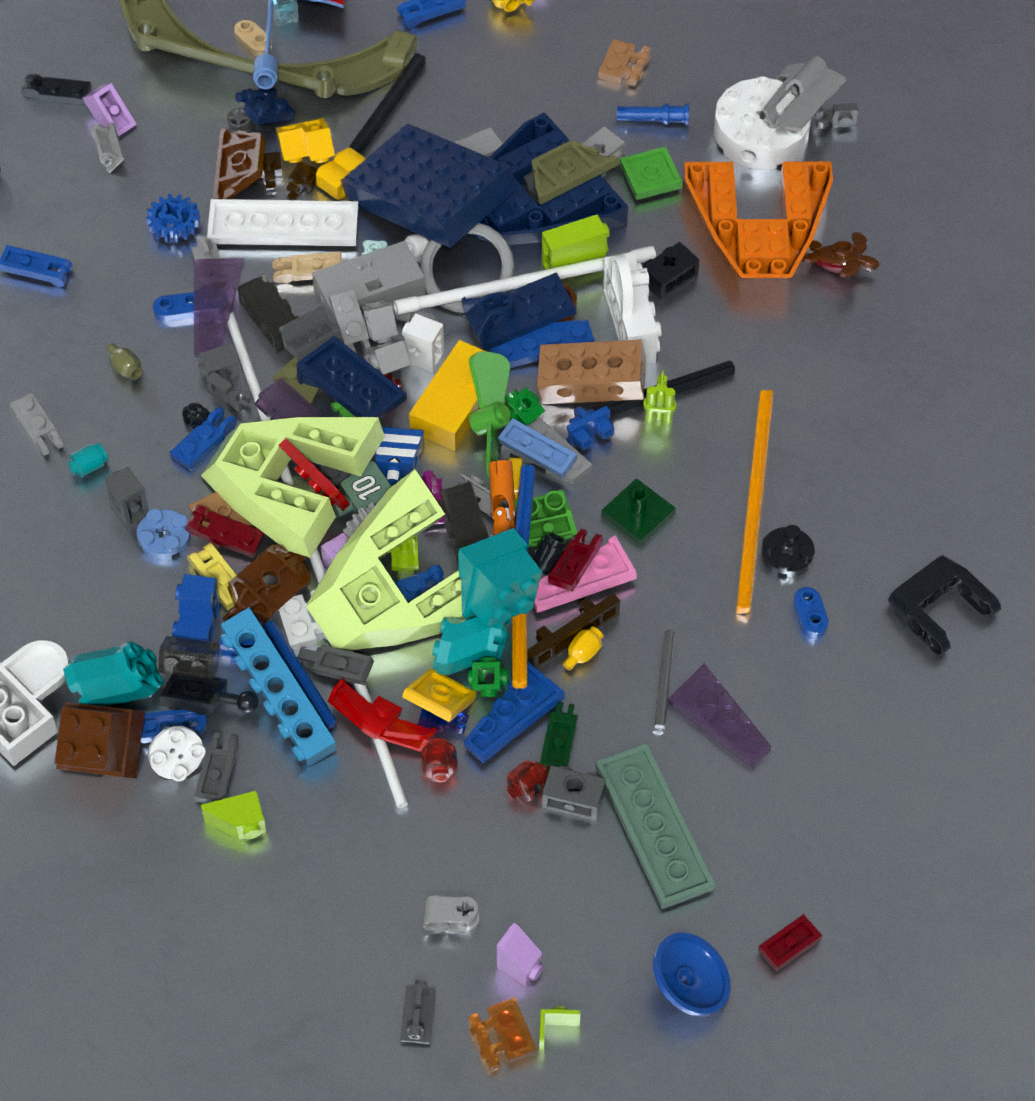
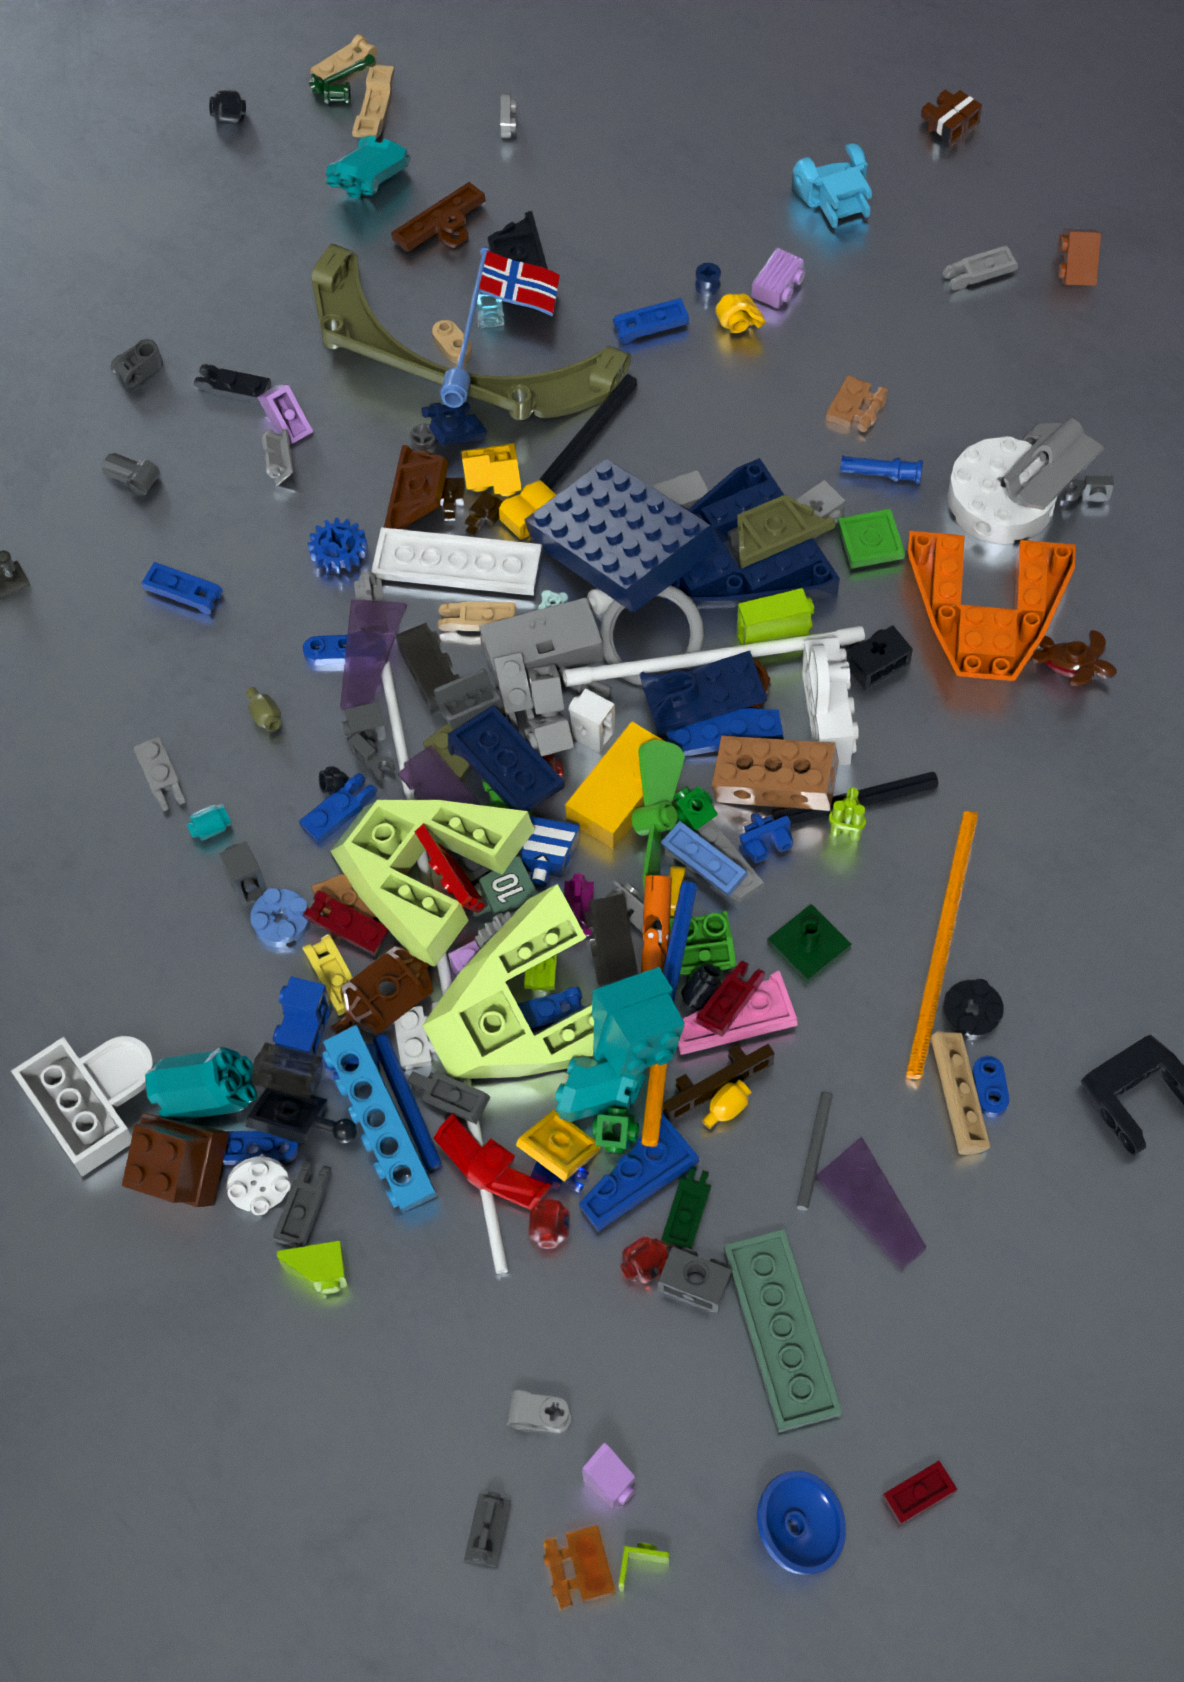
camera: 10 degrees right, 5 degrees up
none -> tan brick [930,1031,991,1155]

